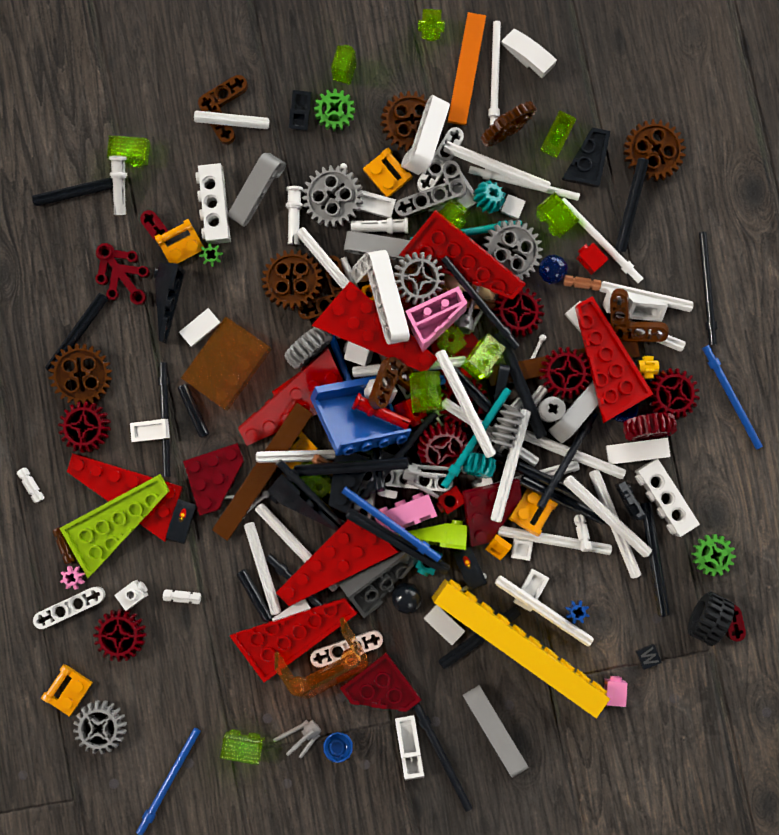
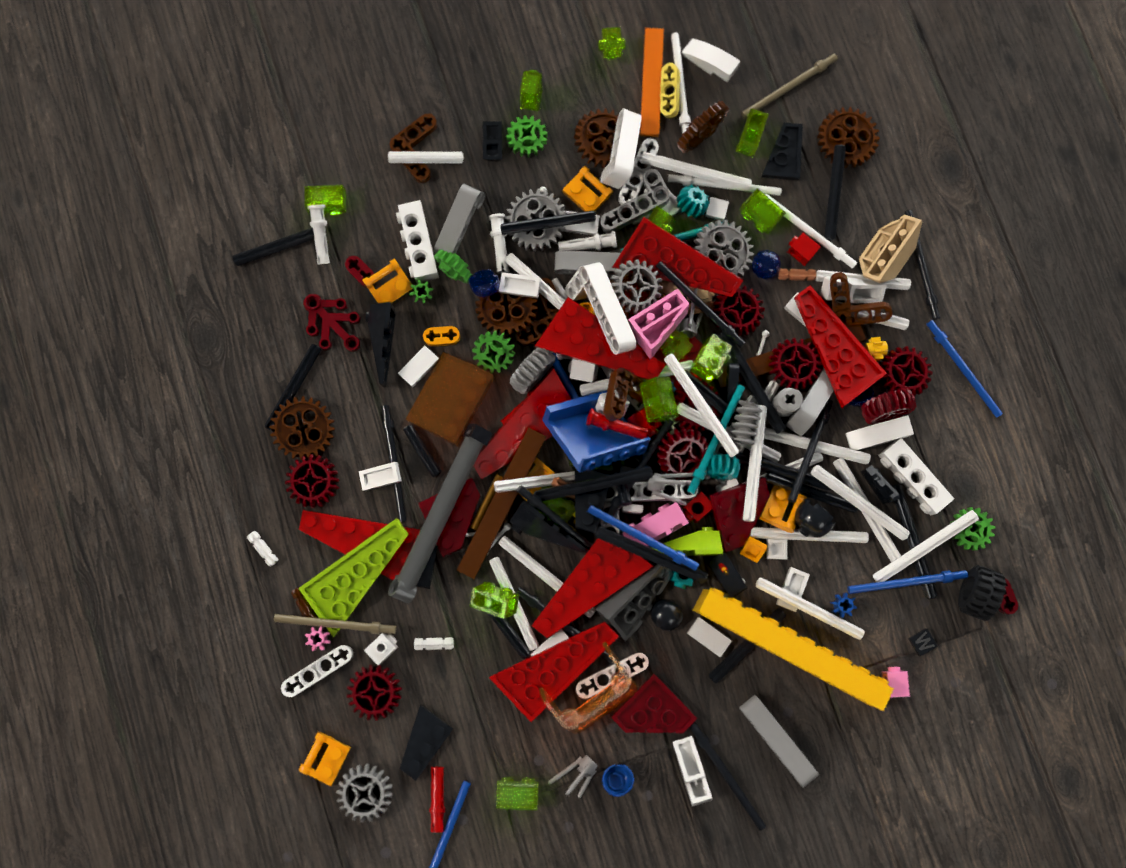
camera: 15 degrees left, 5 degrees down
white axle [574,514,592,552] -> none
none -> dark tan bar [274,614,397,634]
none -> dark grey piece [388,424,493,604]
none -> black wing [400,705,453,781]
none -> light orange beam [423,326,460,347]
none -> red pin [429,766,446,833]
none -> bright green gear [434,249,472,283]
none -> clear blue hair [469,269,500,298]
none -> clear neon green brick [469,582,519,619]
none -> pearl gold bar [470,474,503,530]
none -> bright green gear [472,330,515,373]
none -> white tile [499,272,541,298]
none -> black axle [500,210,596,235]
none -> light yellow beam [660,63,680,119]
none -> dark tan bar [742,54,838,119]
none -> black cylinder [795,499,836,537]
none -> blue bar [847,570,968,594]
none -> tan wedge [859,215,922,283]
none -> white axle [873,510,979,582]

